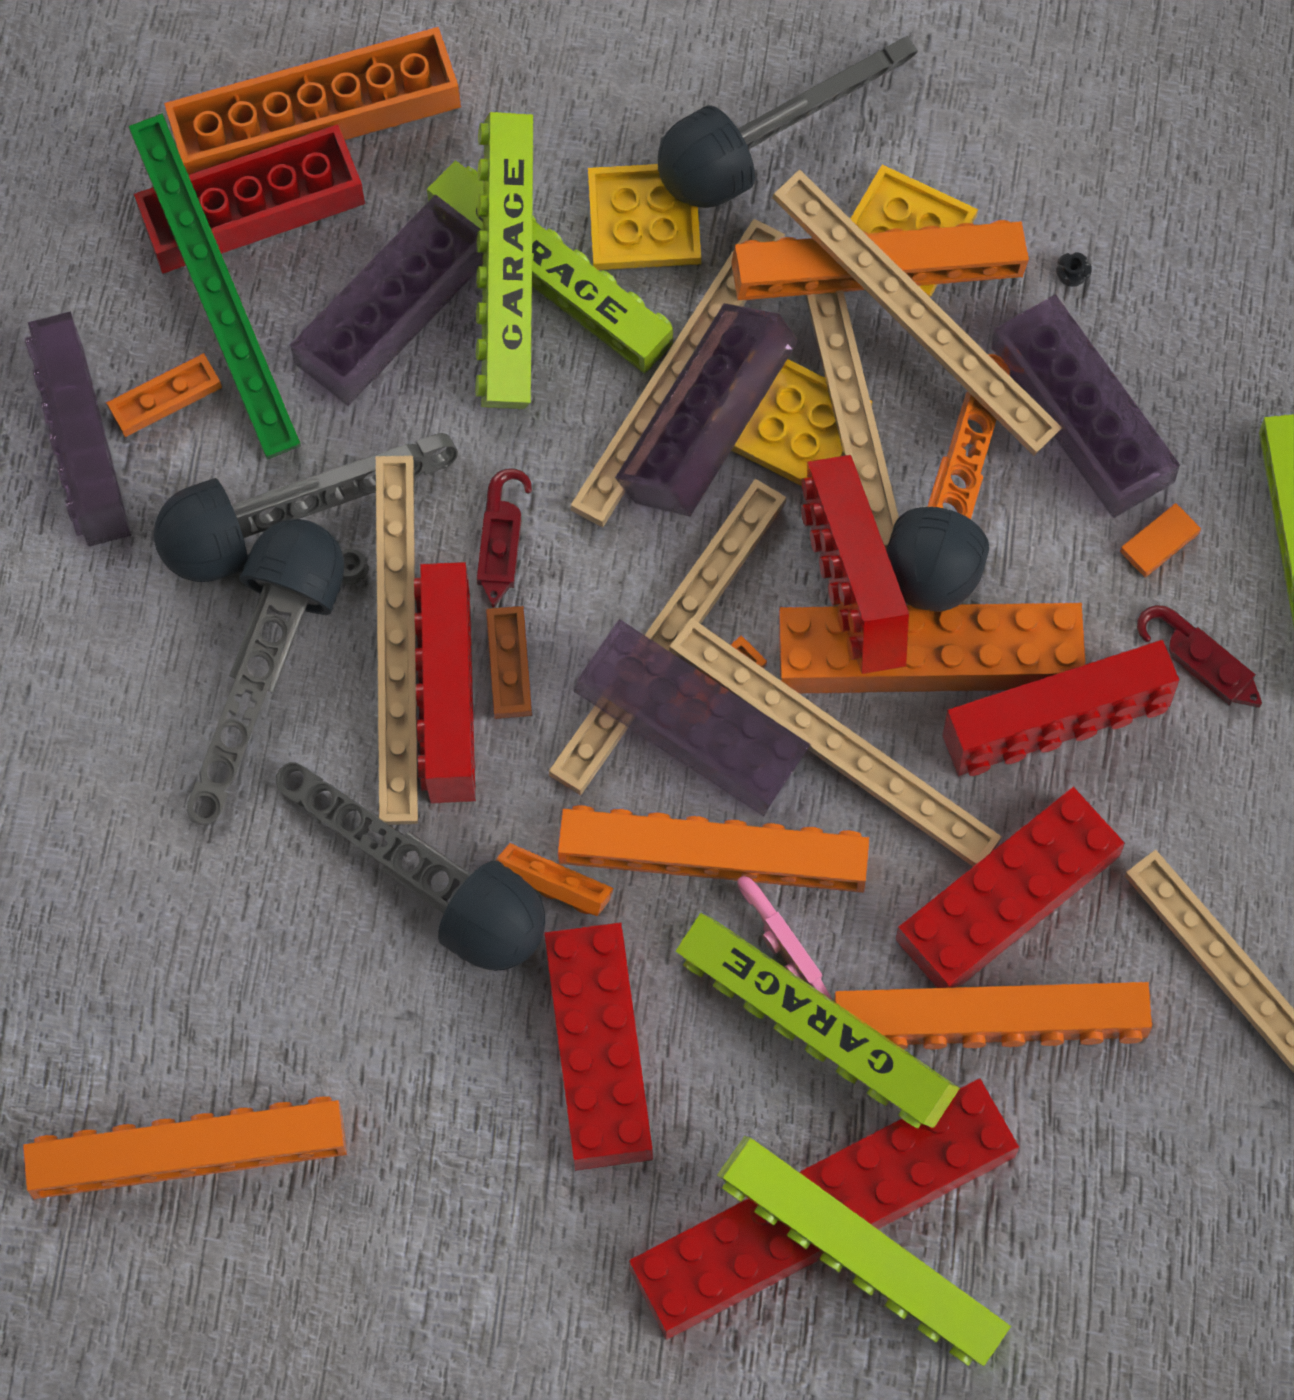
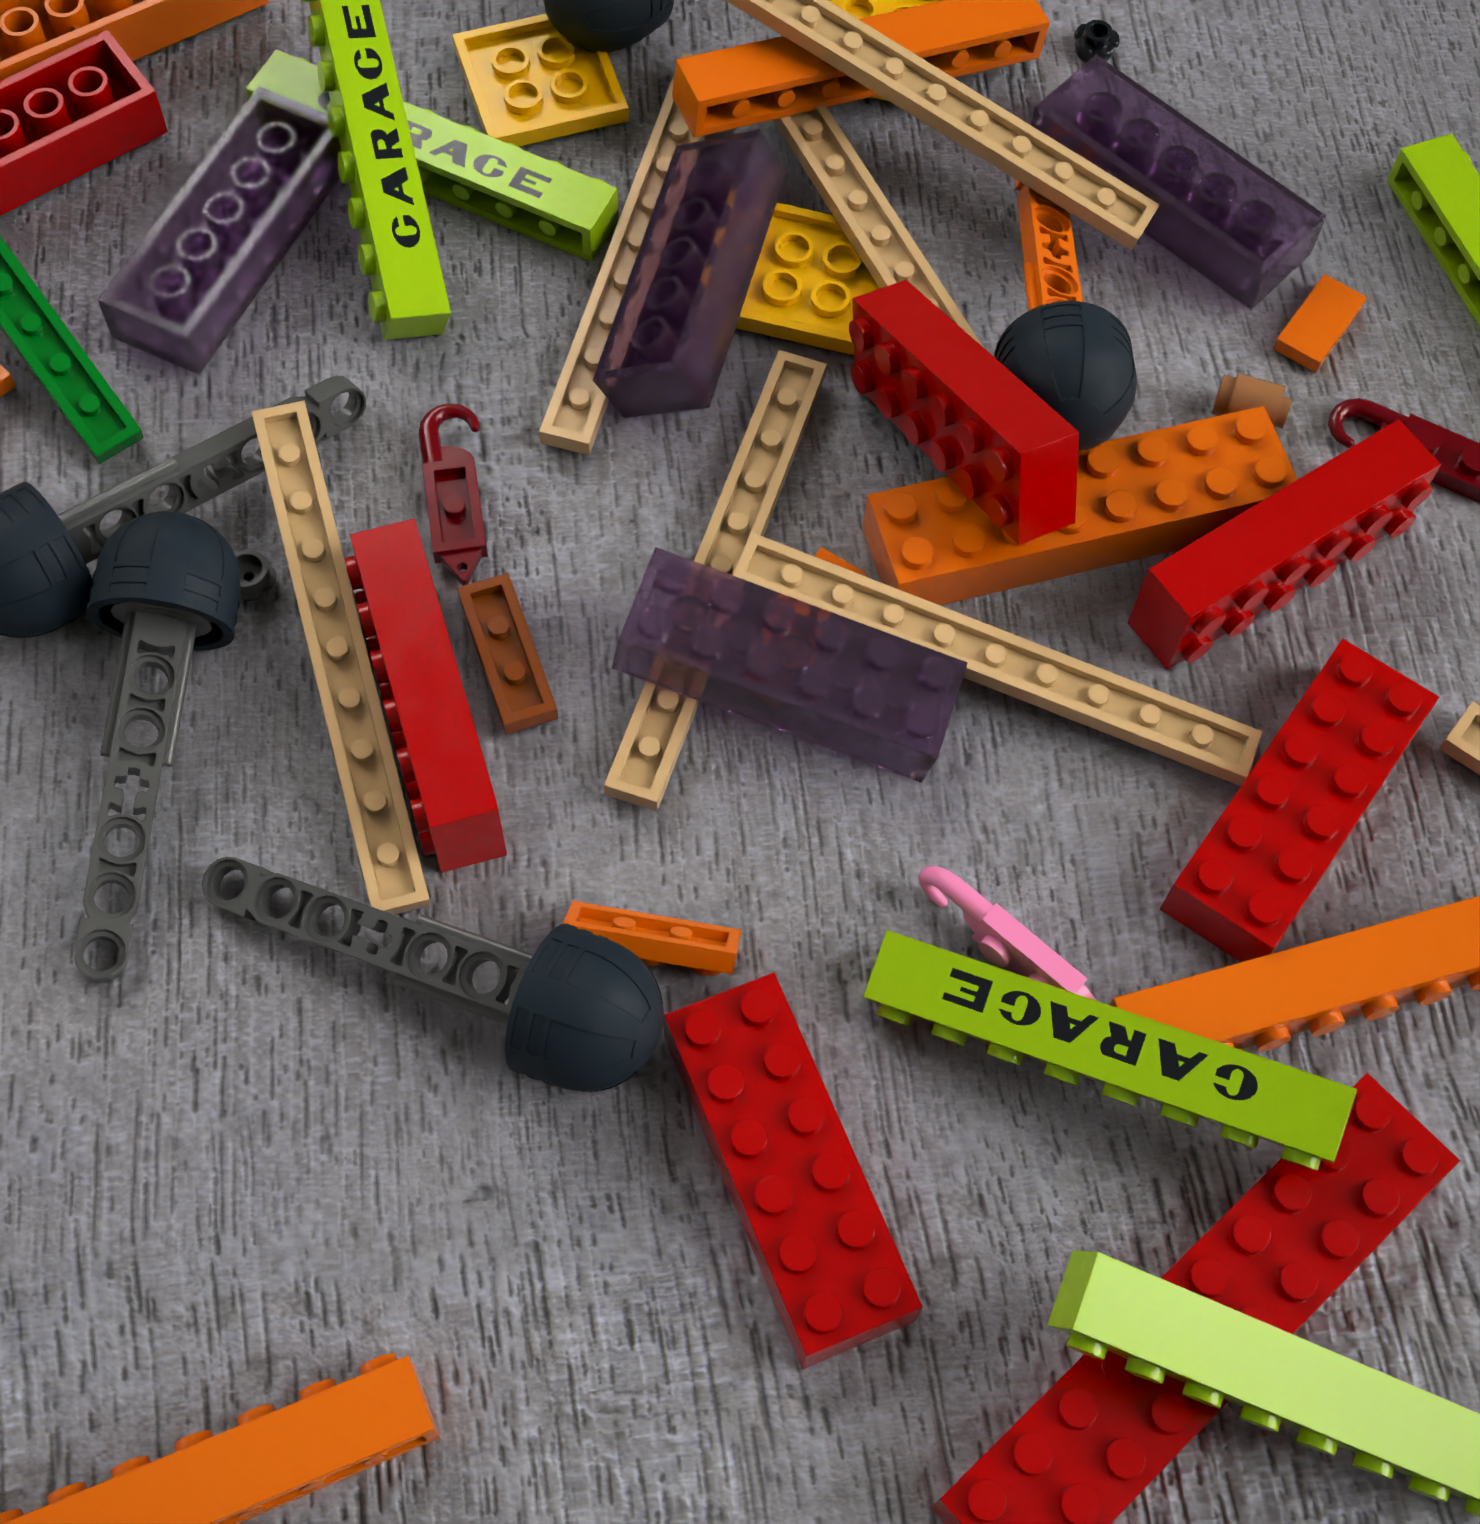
camera: 20 degrees left, 5 degrees down
orange brick [558,805,870,893] -> none
none -> medium nougat brick [1211,373,1292,429]

